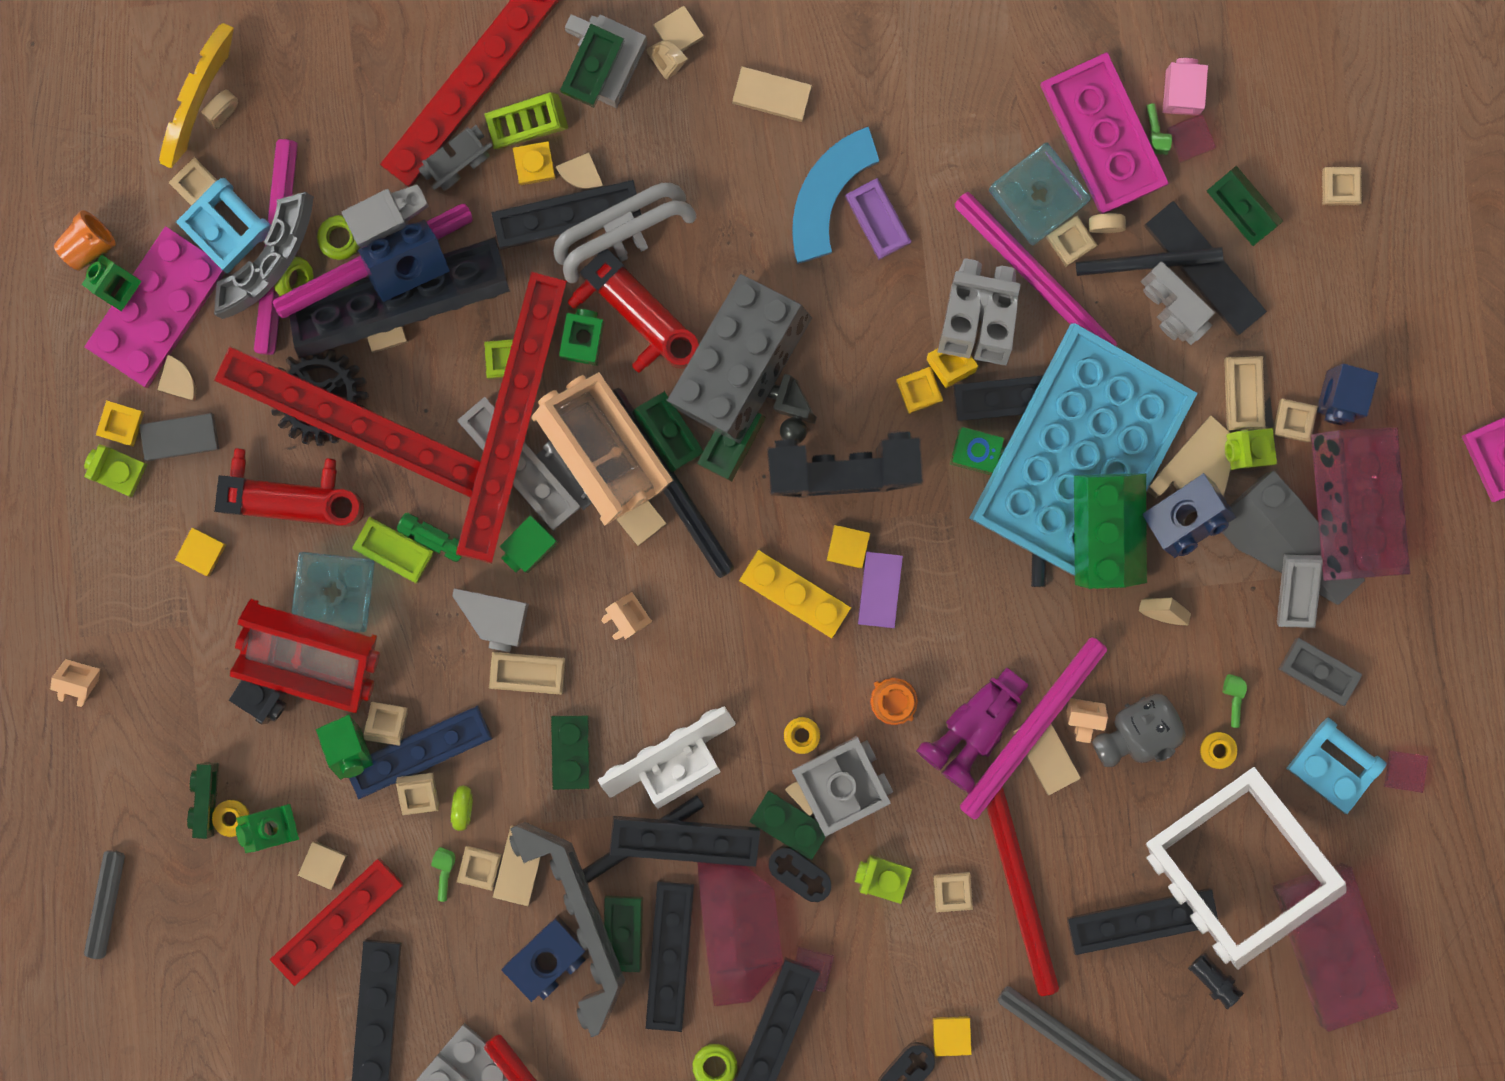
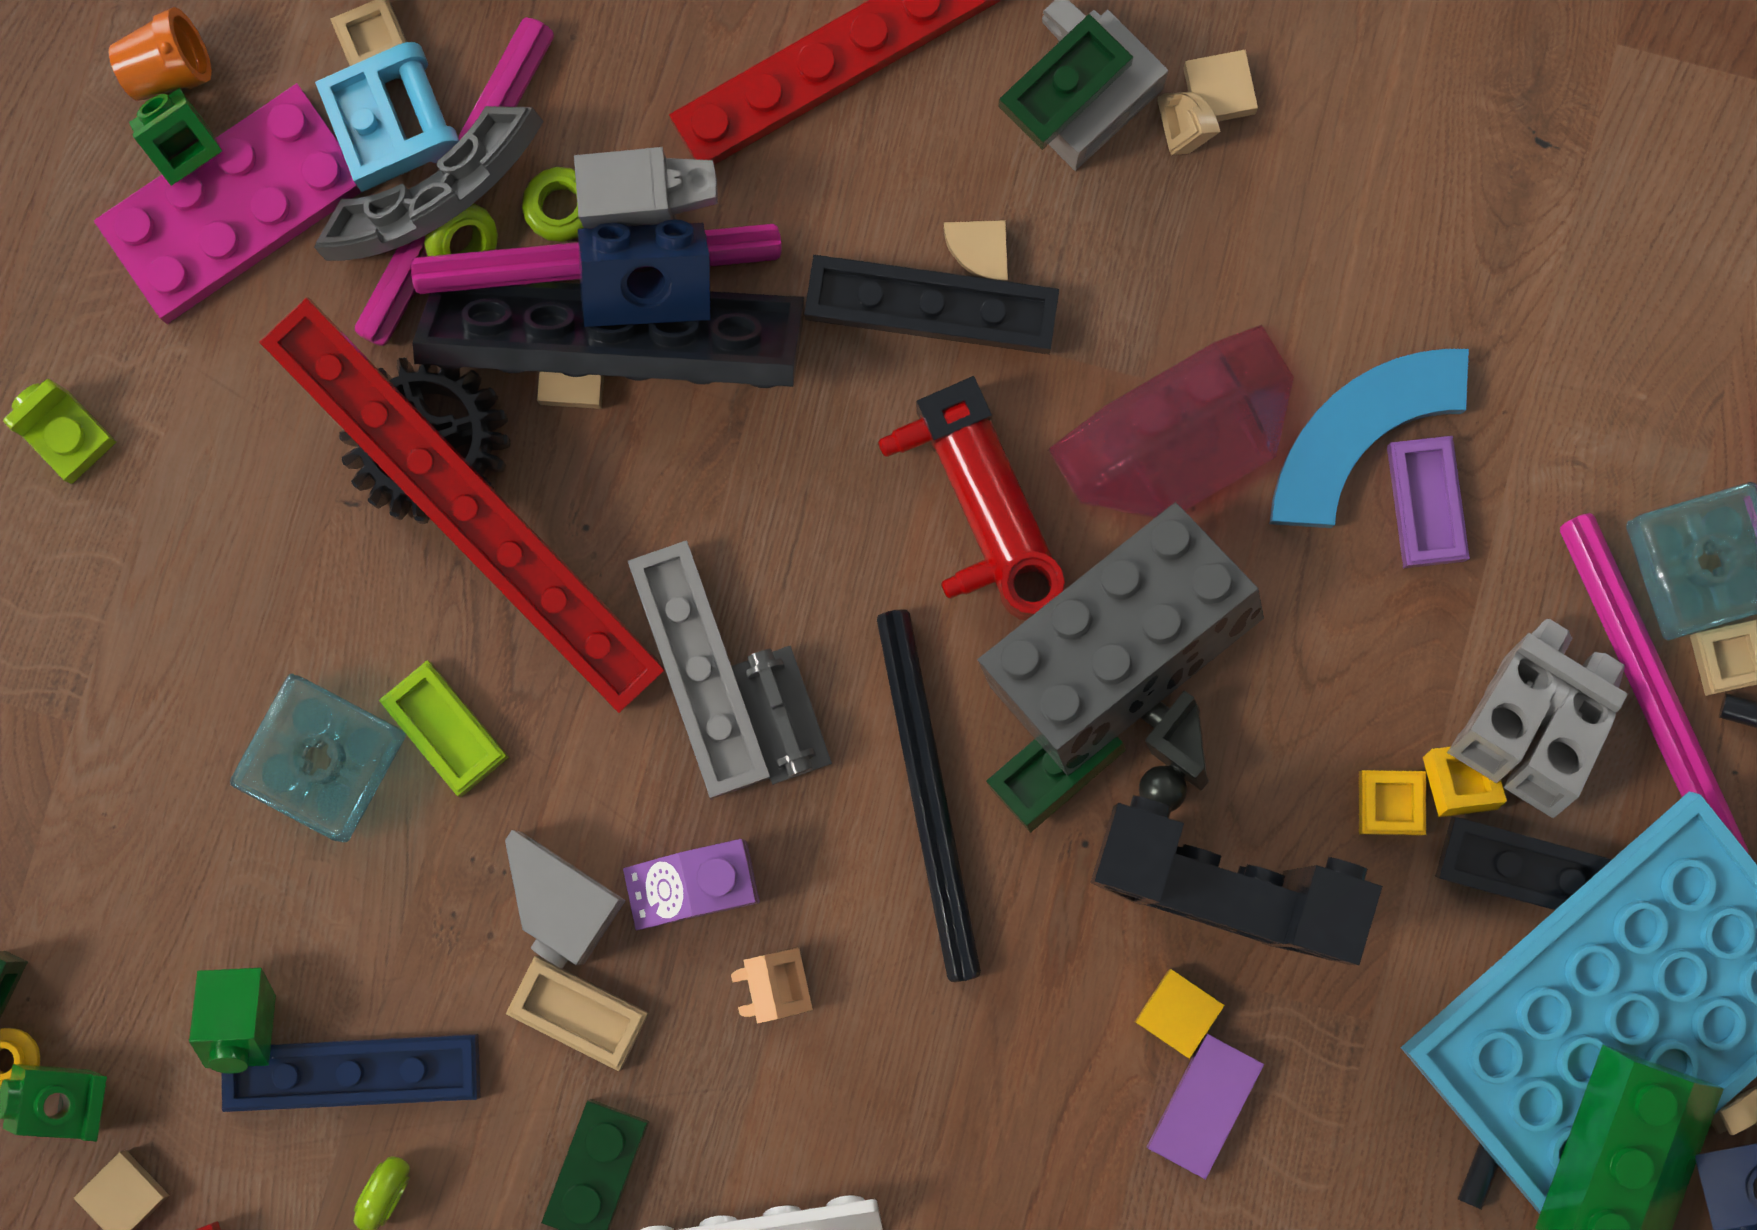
camera: 30 degrees right, 5 degrees down
yellow plate [96,400,144,447] -> none
dark grey tile [139,413,219,461] -> none
tan tile [157,355,196,401] -> none
yellow tile [175,528,226,577] -> none
red piece [214,448,364,527] -> none
black bracket [228,680,287,725] -> none
red door [229,598,380,713] -> none
tan tile [363,702,408,746] -> none
tan tile [396,773,439,815] -> none
green axle [397,513,462,562] -> none
dark grey hinge [418,125,492,191] -> none
red plate [456,271,567,564] -> none
lime slope [484,92,568,149] -> none
lime tile [484,340,513,379] -> none
green brick [499,515,559,573] -> none
yellow plate [513,141,556,186] -> none
light nougat door [531,372,673,526] -> none
light grey piece [553,183,697,283] -> none
green brick [559,309,605,366] -> none
tan tile [617,501,667,546] -> none
dark green plate [632,391,704,473] -> none
tan tile [732,67,812,122] -> none
yellow plate [739,550,851,639] -> none
green brick [950,427,1005,475] -> none
none -> medium lavender slope [623,839,760,930]
none -> clear pink wedge [1048,325,1294,518]

